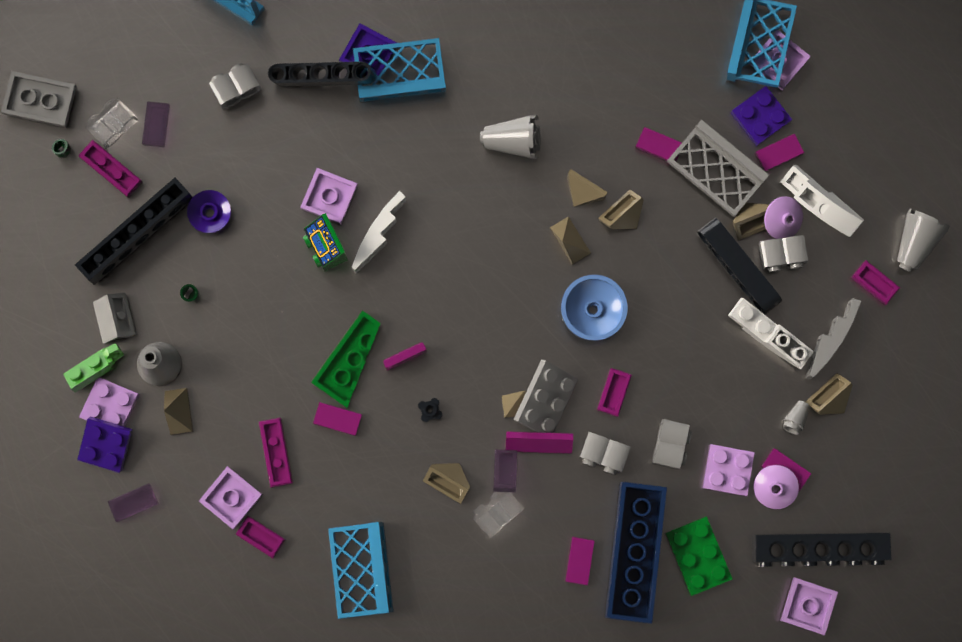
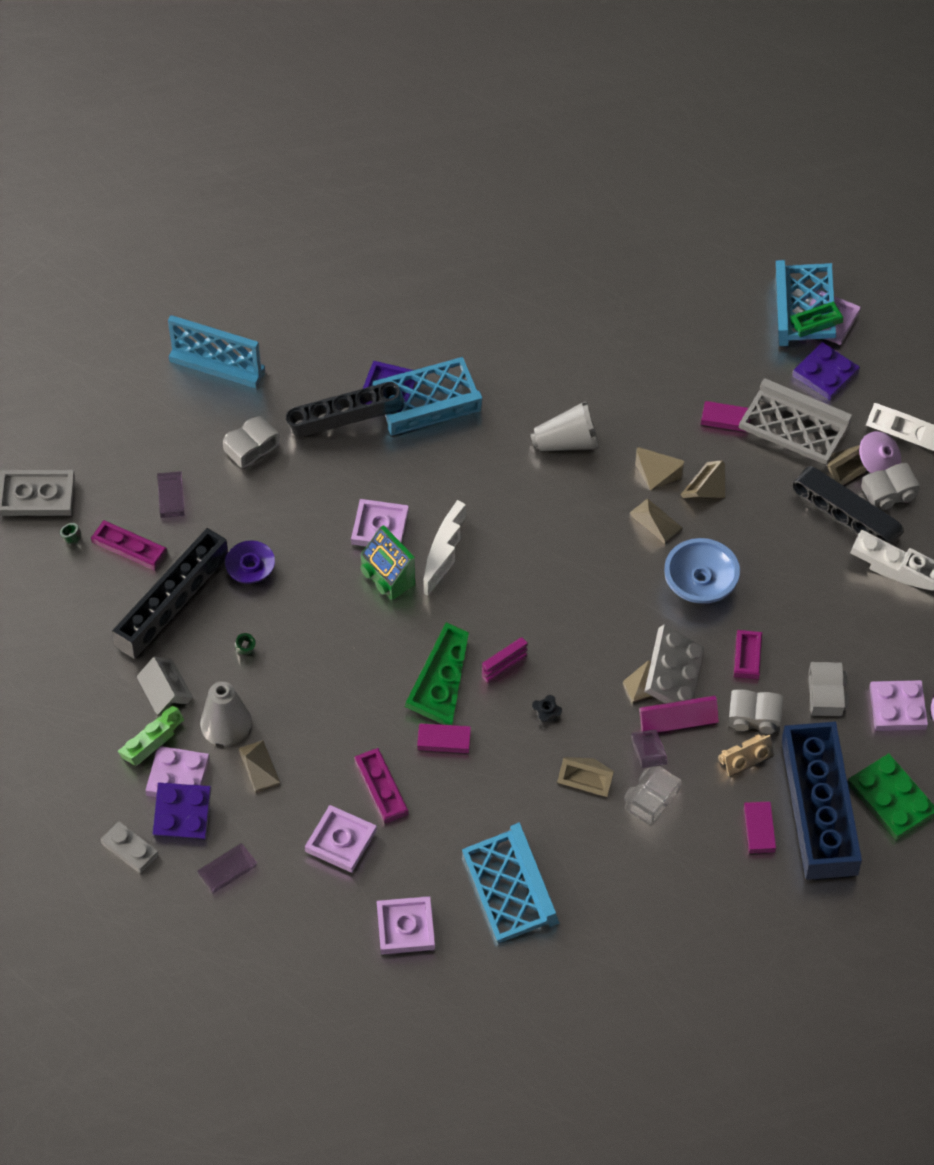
camera: 10 degrees left, 25 degrees down
clear brick [86,98,138,149] -> none
magenta tile [235,515,286,559] -> none
magenta tile [755,134,804,172] -> none
none -> light grey plate [101,822,159,874]
none -> lavender plate [377,896,435,954]
none -> tan hinge [718,734,774,776]
none -> green tile [790,301,844,338]

